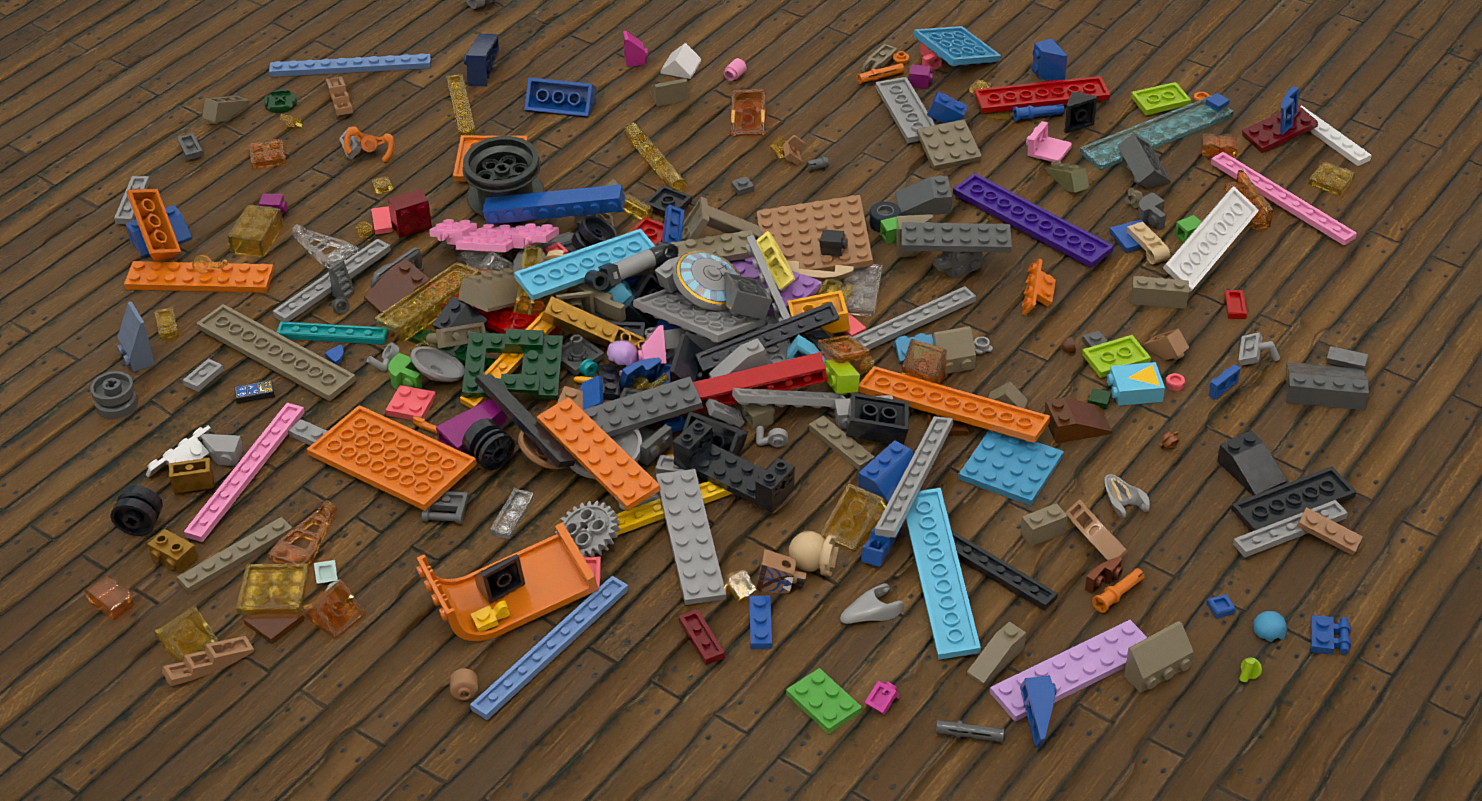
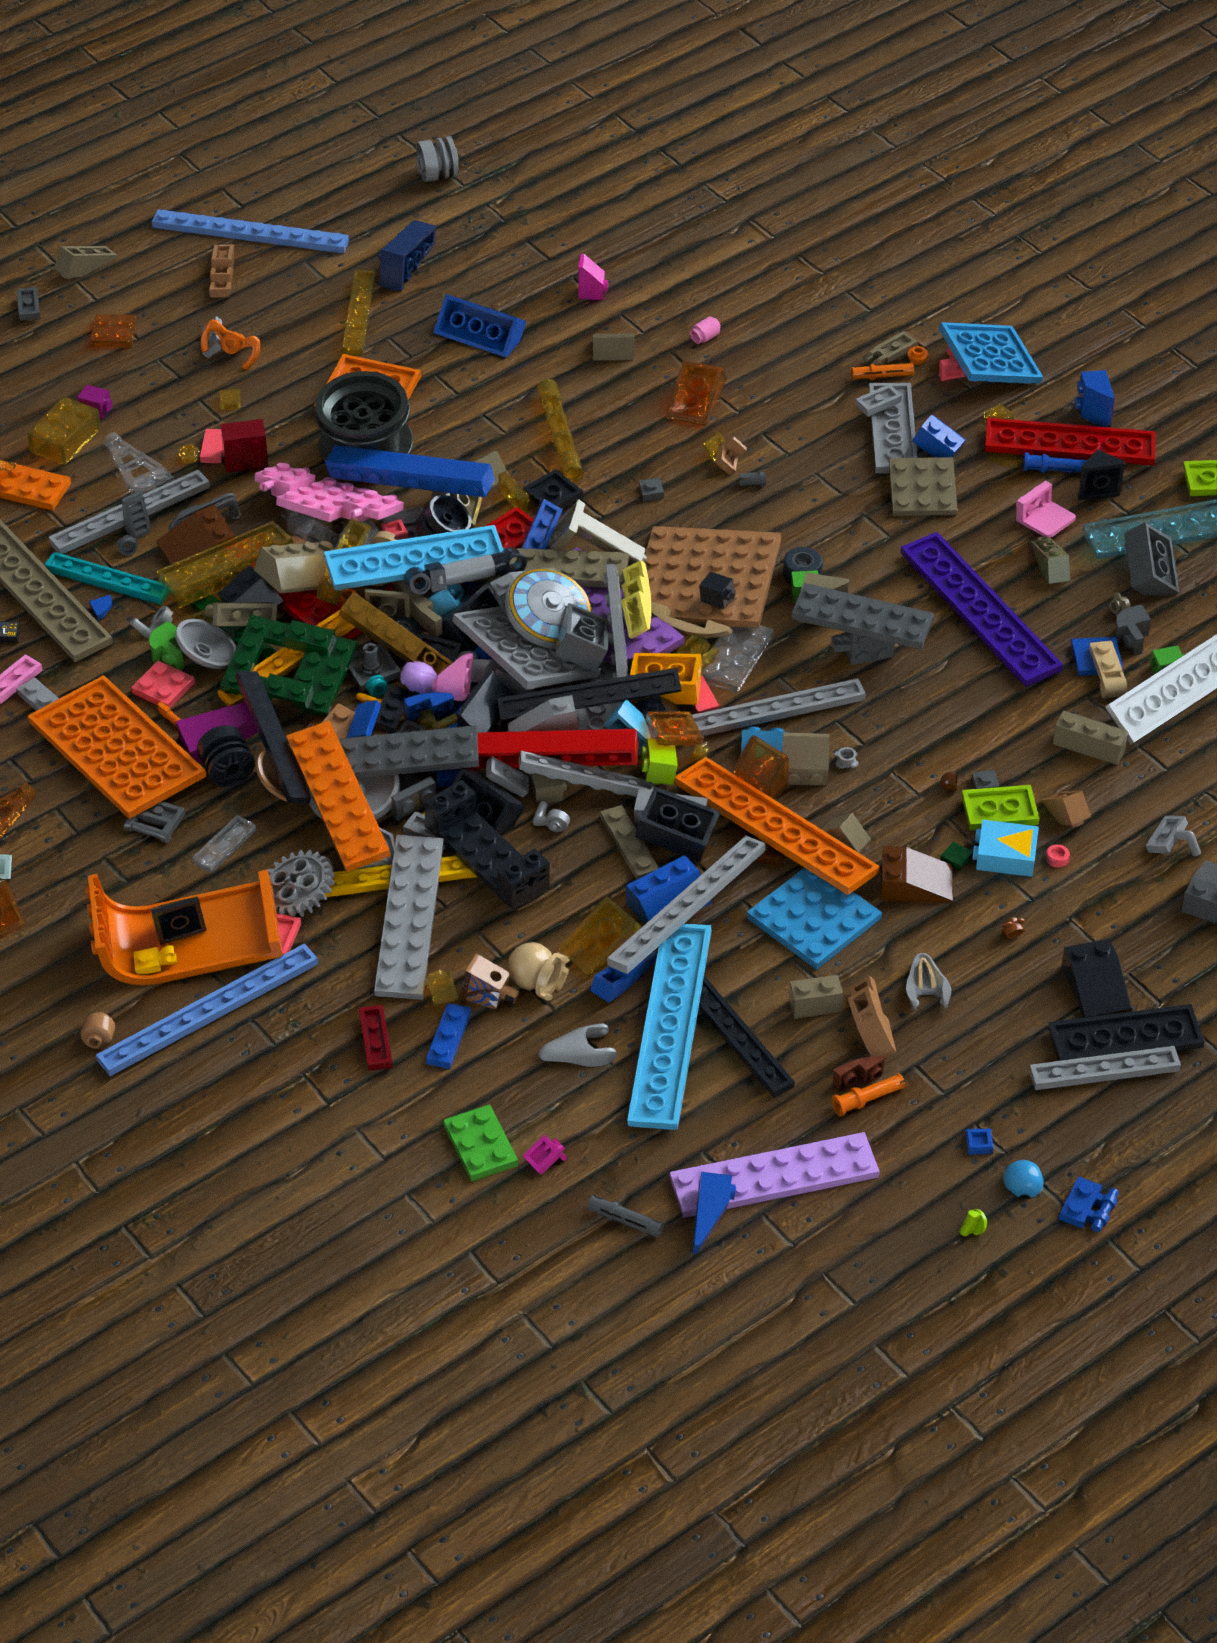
camera: 15 degrees right, 5 degrees up
dark green tile [264,89,297,113] -> none
clear yellow plate [279,113,303,128] -> none
white slope [661,43,701,79] -> none
dark grey slope [895,176,952,216] -> none
magenta brick [909,65,933,89] -> none
dark tan slope [967,622,1026,686] -> none
orange bracket [1022,258,1056,315] -> none
dark tan slope [1124,621,1194,693] -> none
blue plate [1209,364,1241,400] -> none
red tile [1224,290,1247,319] -> none
medium nougat plate [1297,507,1363,556] -> none
none -> light grey plate [855,384,902,417]

